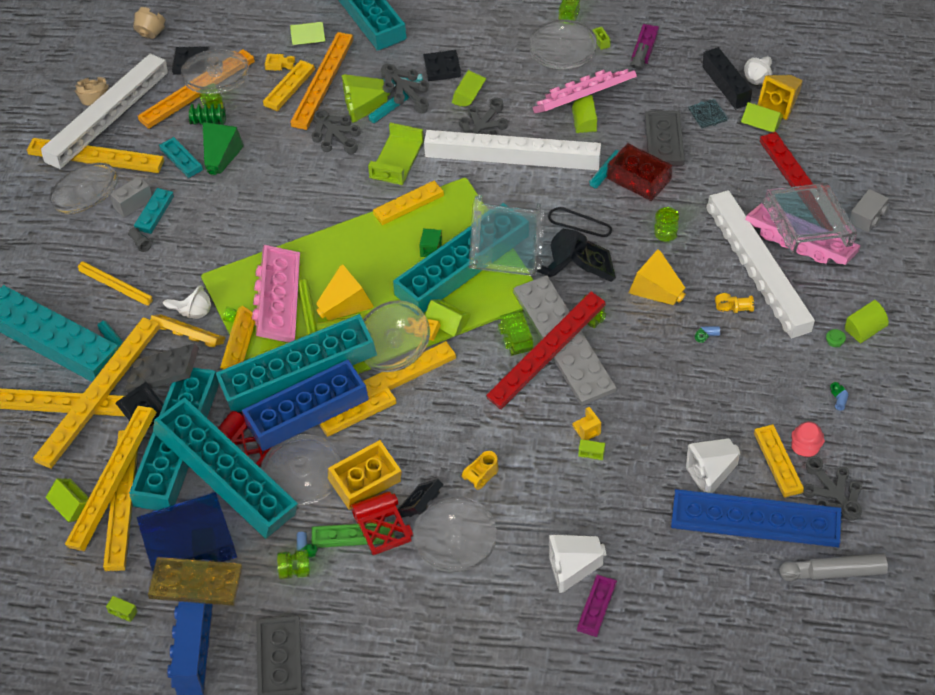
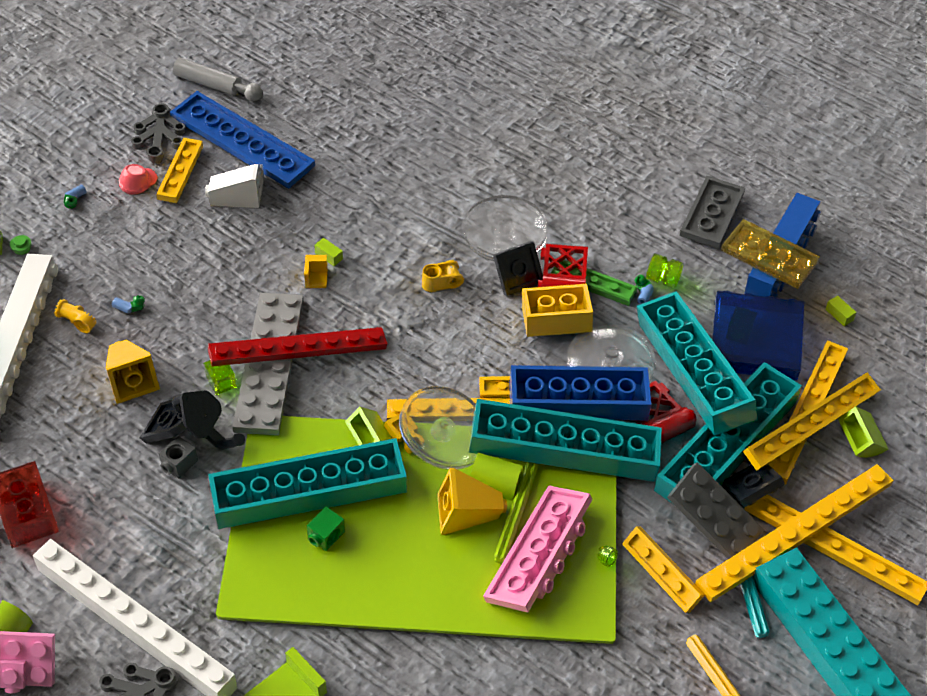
camera: 155 degrees left, 0 degrees up
white piece [163,285,211,319] -> none
yellow plate [220,305,255,370] -> none
yellow plate [373,180,444,225] -> none
clear light blue panel [468,195,544,276] -> none
clear neon green brick [498,310,533,356] -> none
black piece [548,207,612,237] -> none
white slope [549,535,606,593] -> none
magenta tile [577,575,617,637] -> none
teal axle [589,150,623,189] -> none
clear neon green wheel [654,207,679,242] -> none

